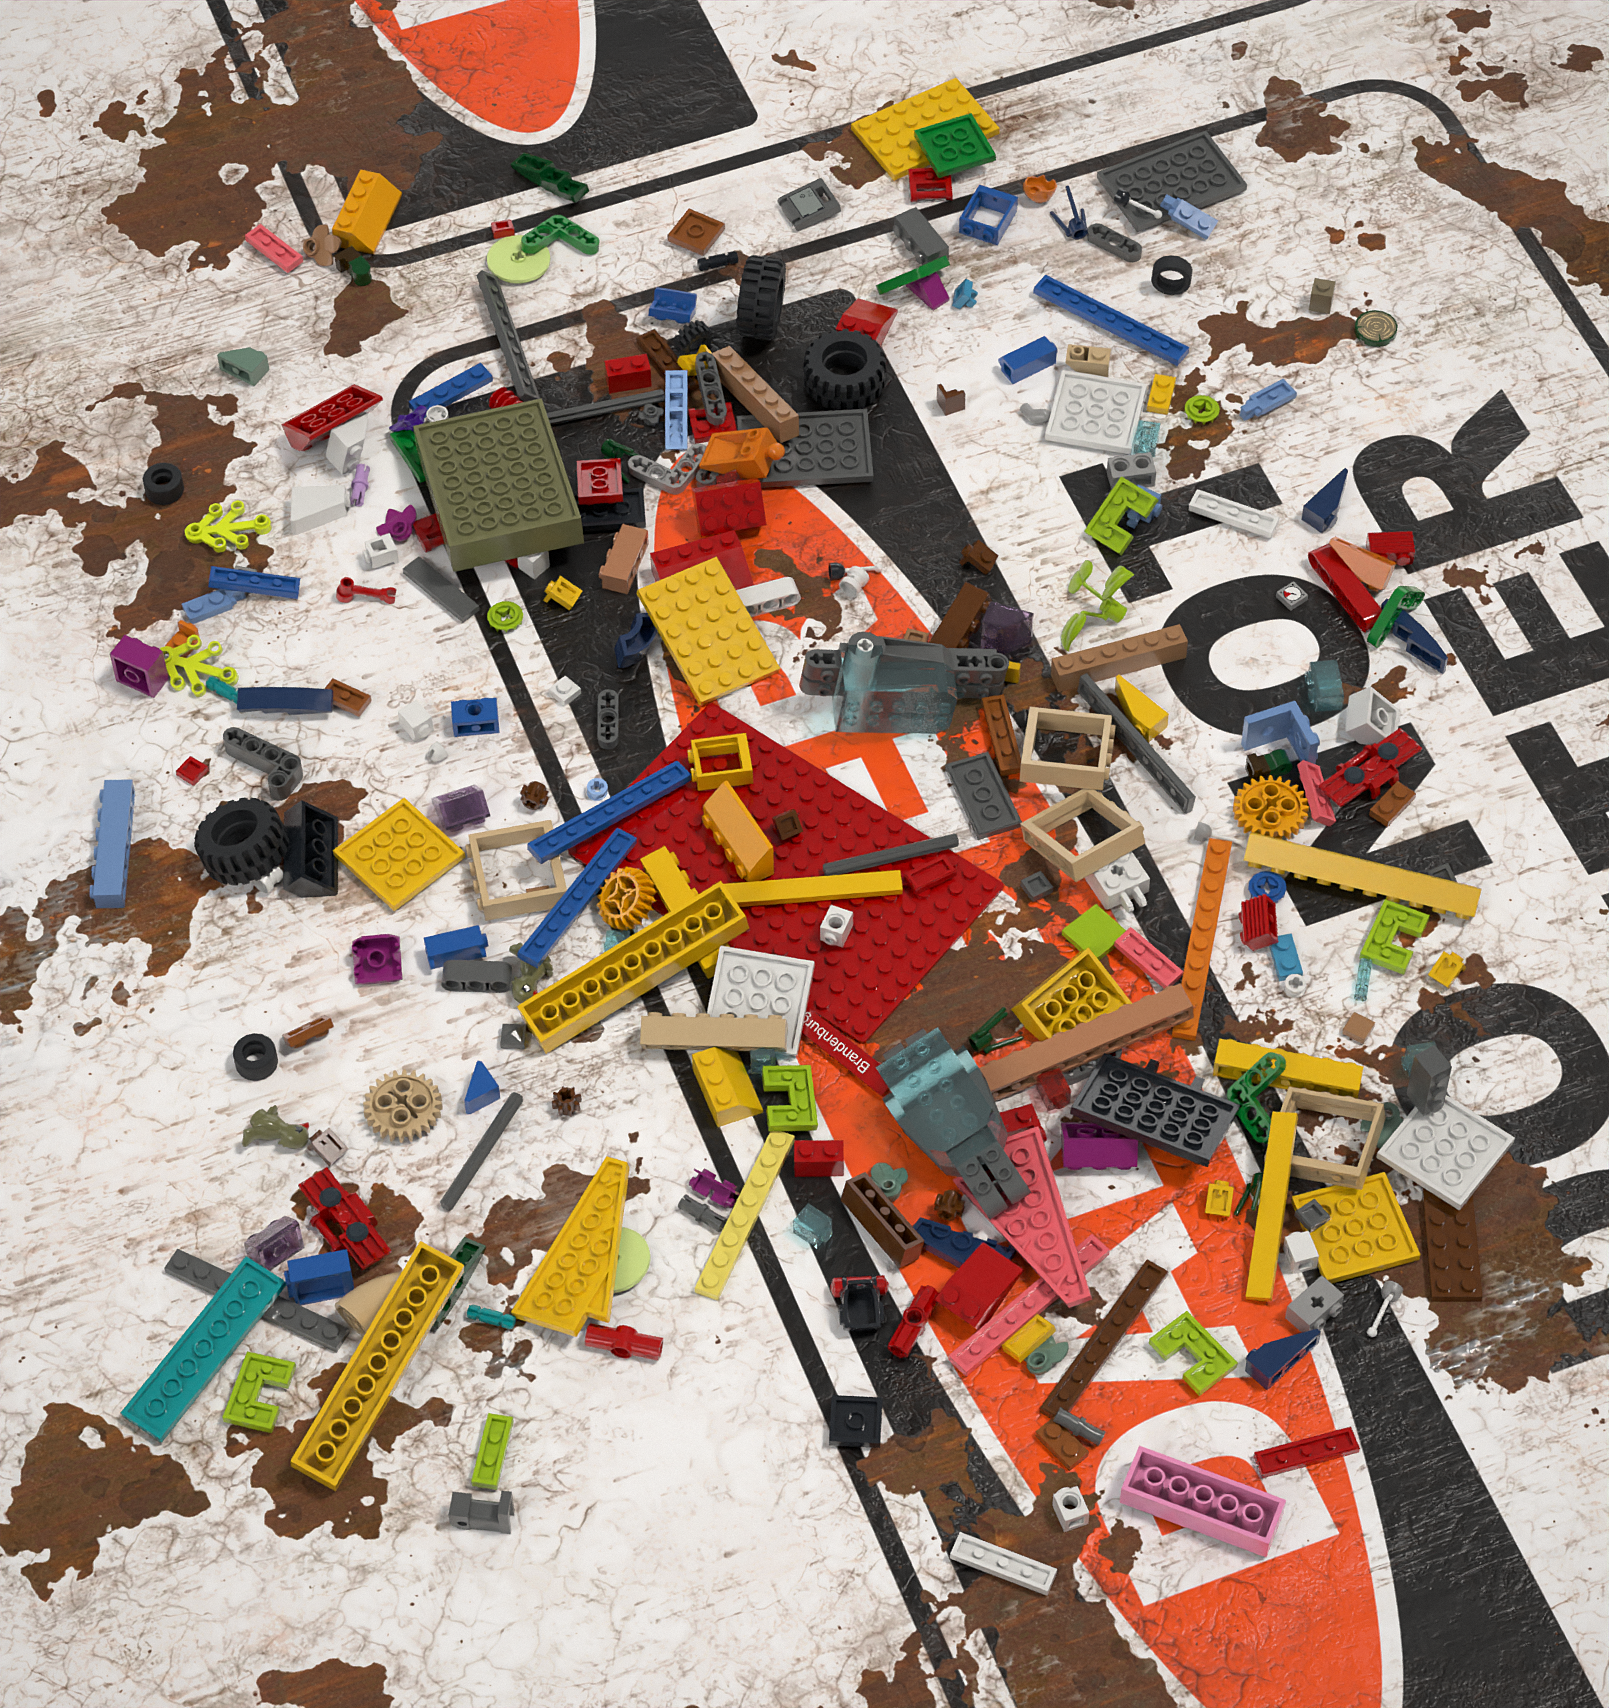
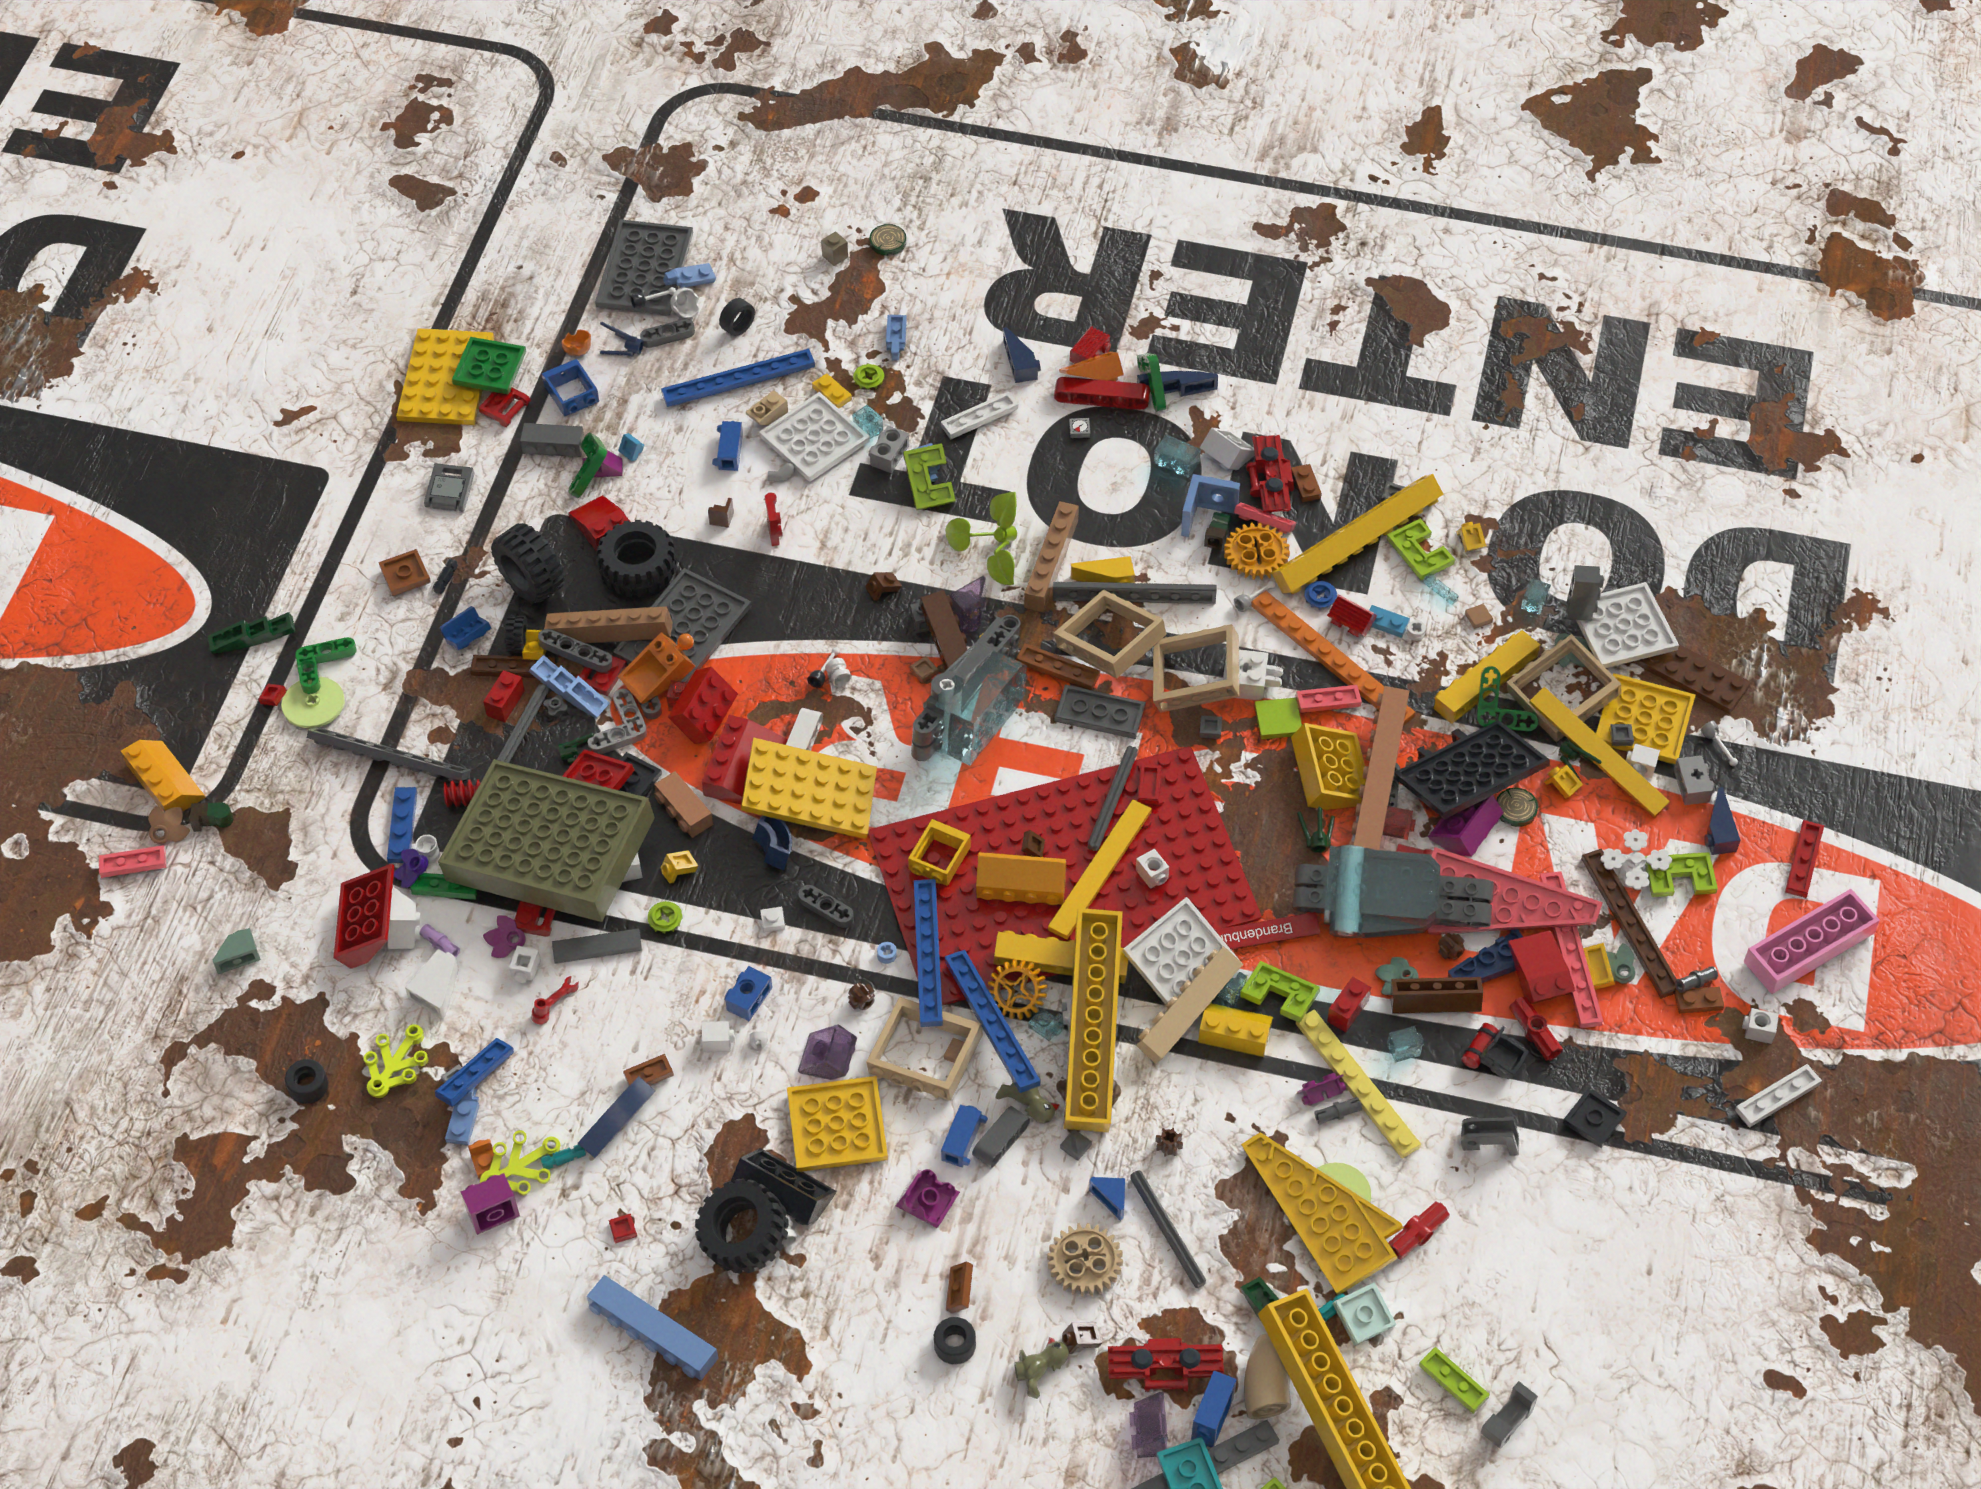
camera: 55 degrees left, 0 degrees up
dark grey beam [223,727,303,801] -> none
none -> white hair [670,287,700,319]
none -> red plate [765,492,783,546]
none -> light aqua tile [1332,1282,1397,1346]
none -> dark grey piece [1461,1116,1520,1156]
none -> tile [1497,788,1538,827]
none -> white plant [1601,829,1672,890]

